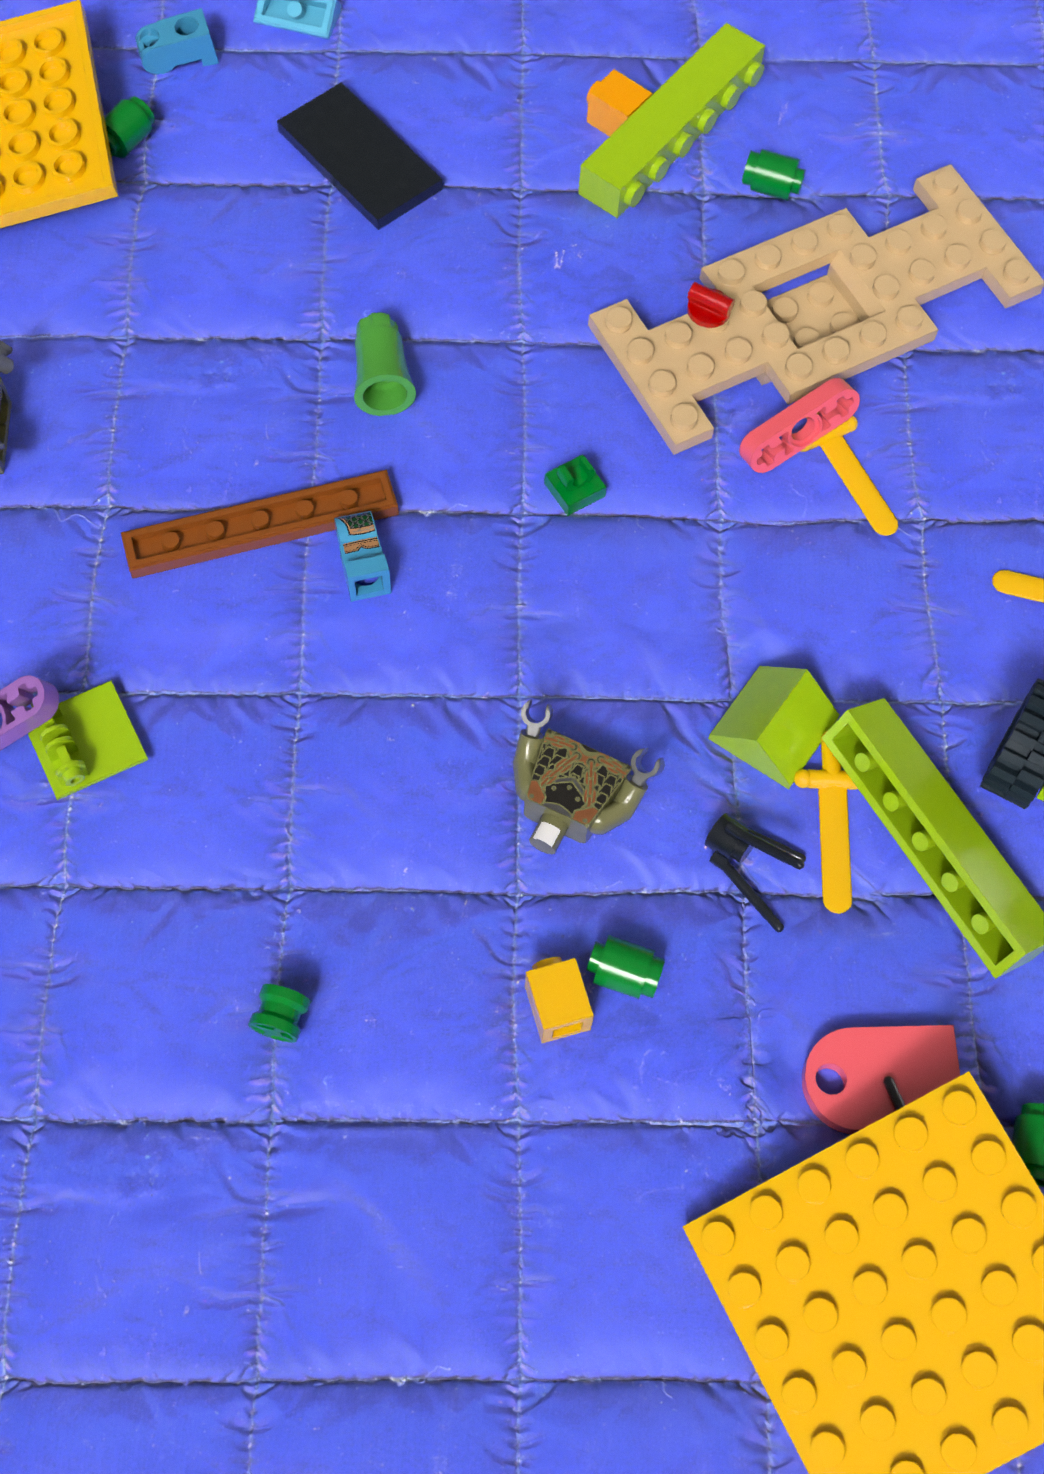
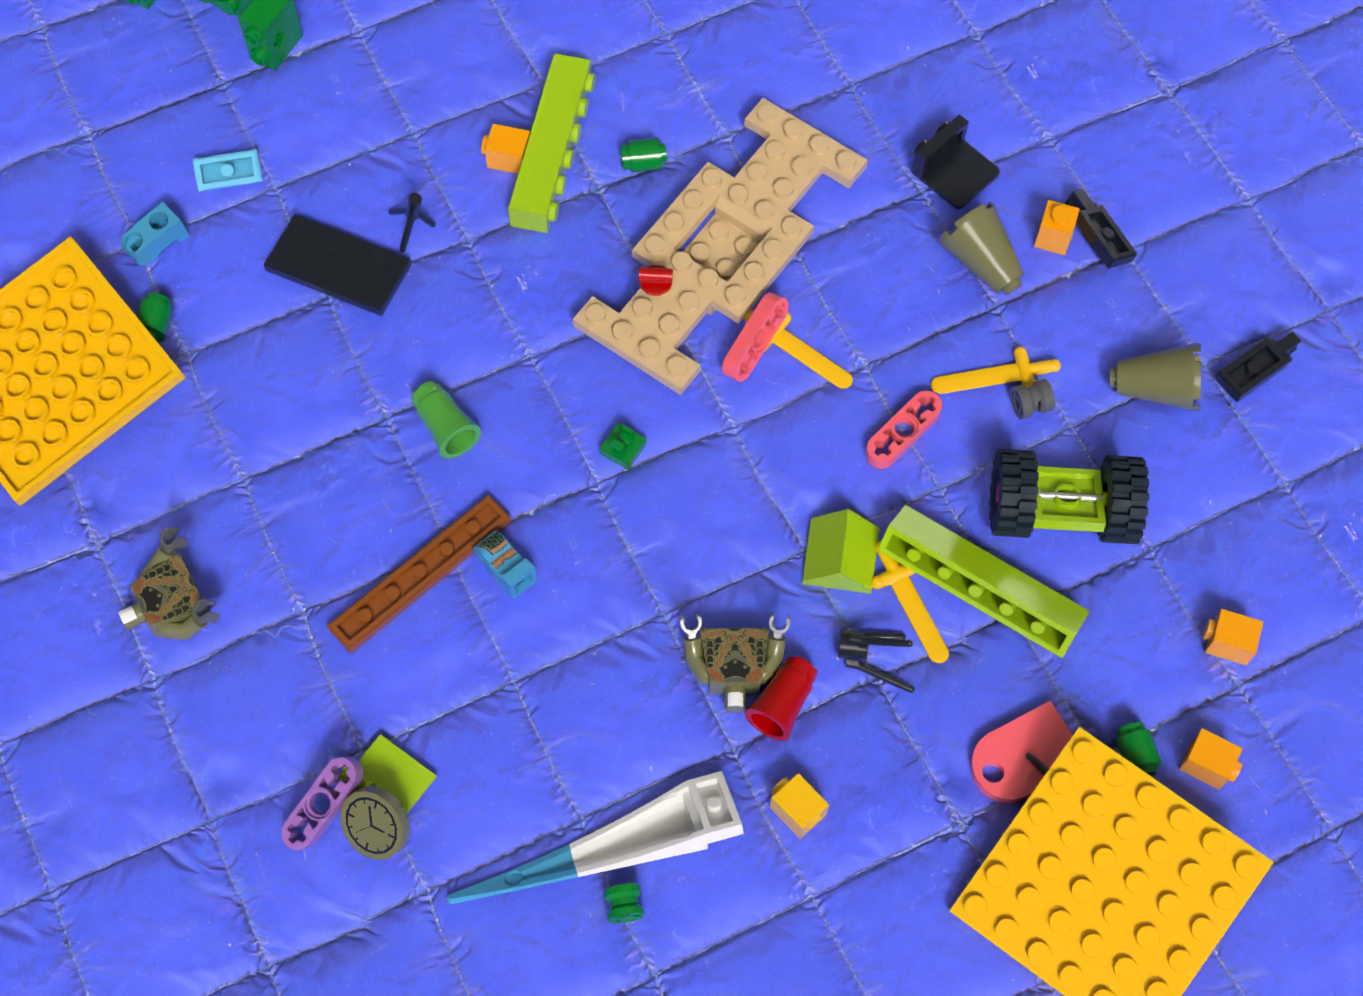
camera: 25 degrees left, 0 degrees up
green brick [586,935,665,999] -> none
none -> olive tile [340,786,410,860]
none -> plant [388,193,436,252]
none -> white plate [446,771,744,904]
none -> red plant [745,656,818,741]
none -> coral beam [865,391,942,469]

